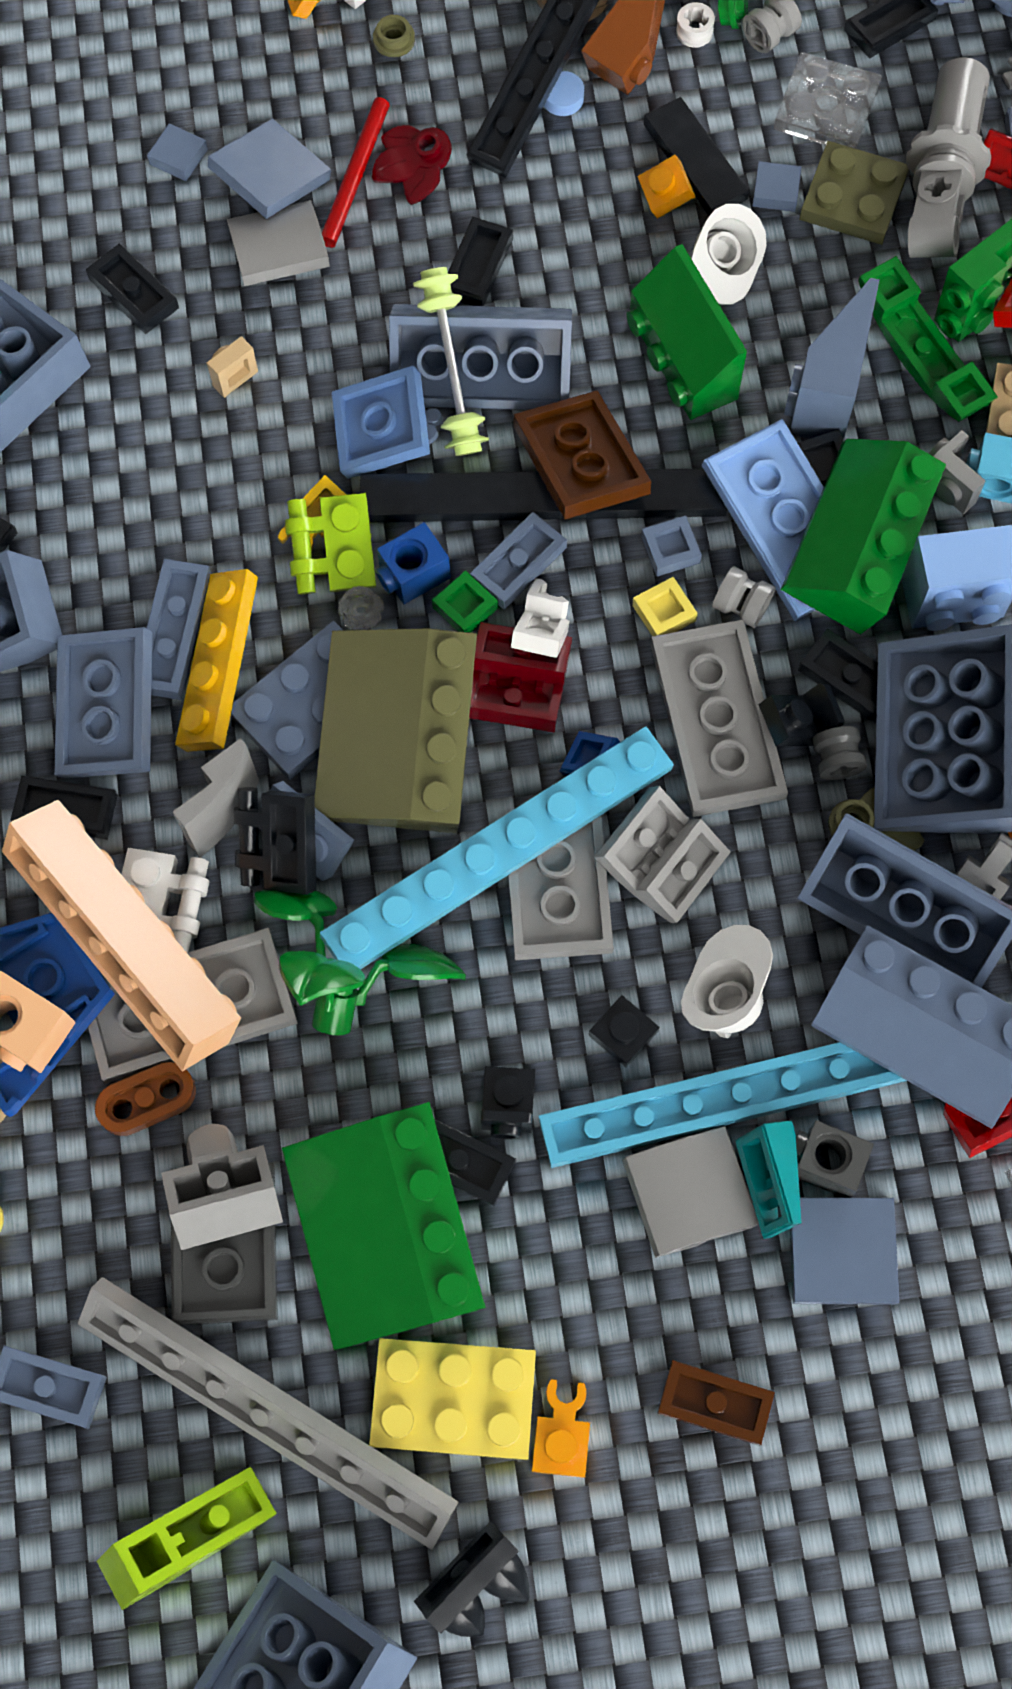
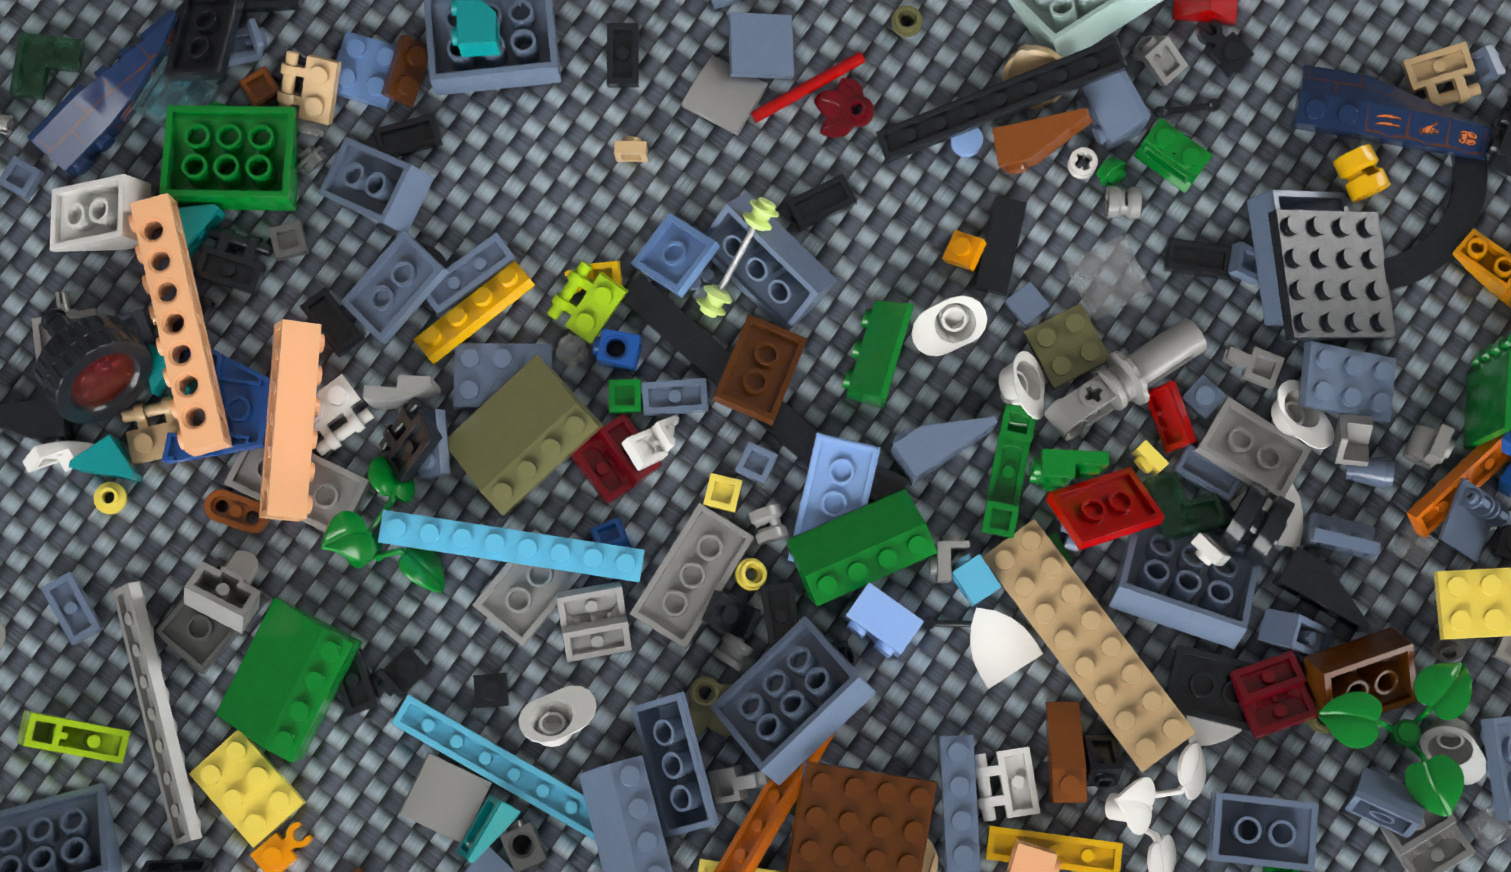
camera: 45 degrees right, 10 degrees up
none -> light yellow plate [735,558,767,591]
none -> white piece [999,351,1045,420]

